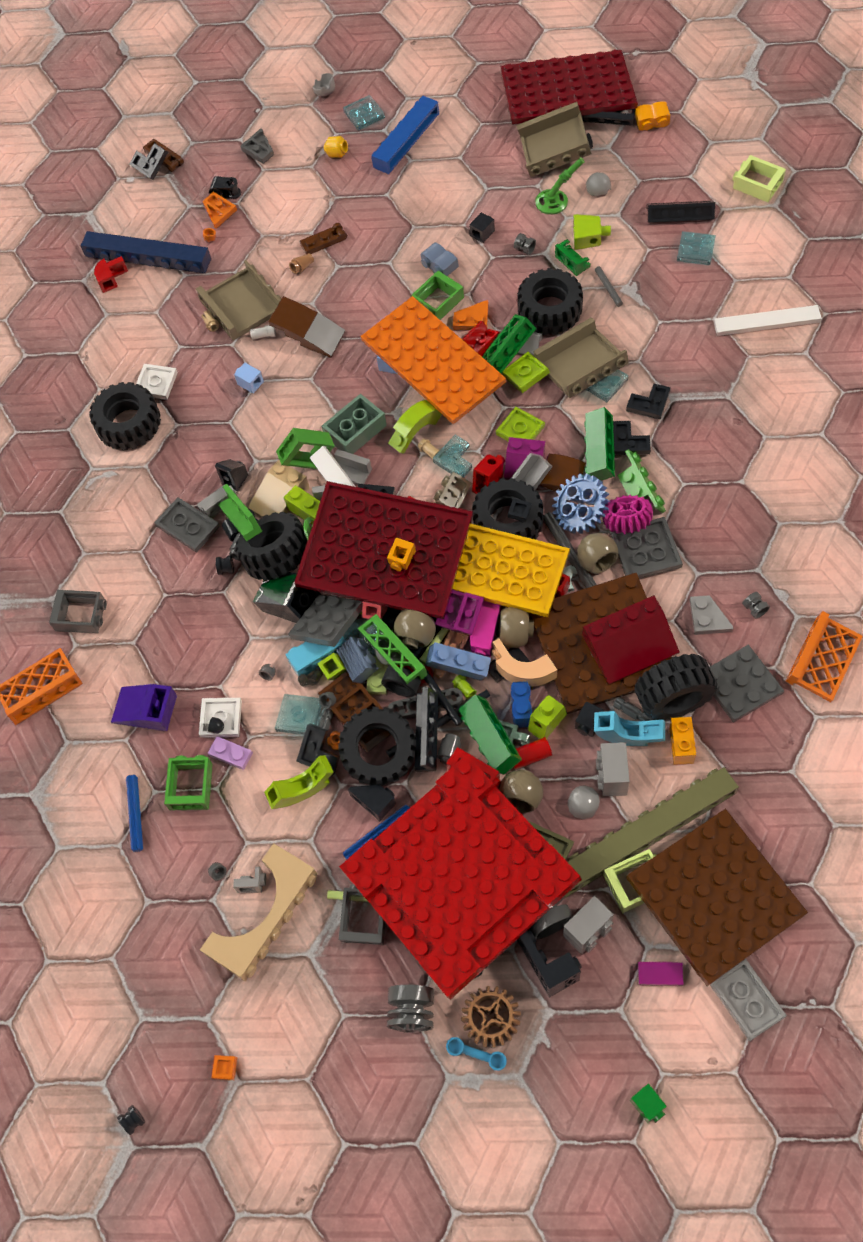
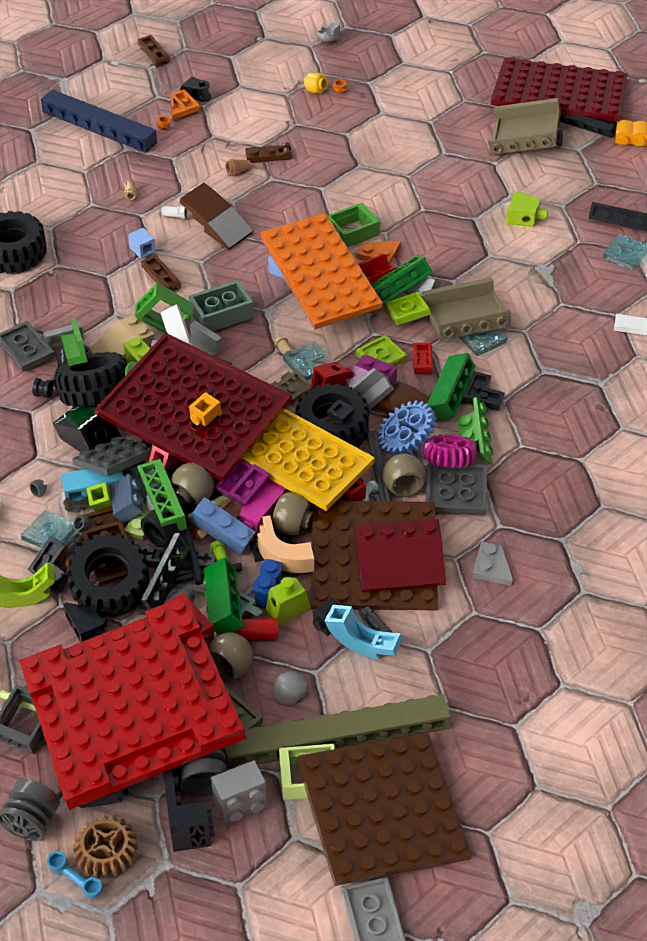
camera: 10 degrees right, 15 degrees down
red brick [94,256,128,293] -> none
plate [130,143,168,180] -> none
white plate [136,364,178,400] -> none
dark tan panel [196,260,281,341] -> none
black slope [215,459,248,492] -> none
dark grey wing [240,128,274,164] -> none
clear light blue plate [343,95,385,130] -> none
blue brick [371,96,439,174] -> none
lime arch [388,400,442,453] -> none
sand blue brick [420,242,459,276] -> none
black brick [469,212,495,243] -> none
dark grey wheel [514,233,536,255] -> none
black tyre [517,268,583,335] -> none
bright green dish [535,157,585,215] -> none
green hinge [555,239,591,276] -> none
light grey hair [586,172,611,196] -> none
dark grey bar [595,266,623,307] -> none
light grey brick [596,742,629,797] -> none
black plate [626,383,671,420] -> none
black tyre [635,654,718,721] -> none
magenta tile [638,962,684,986] -> none
light orange brick [669,717,696,765] -> none
dark grey plate [710,645,784,723] -> none
dark grey wheel [742,592,770,619] -> none
orange fence [785,611,863,702] -> none
none -> reddish brown plate [141,255,181,290]
none -> orange plate [332,79,348,93]
none -> red plate [413,343,433,374]

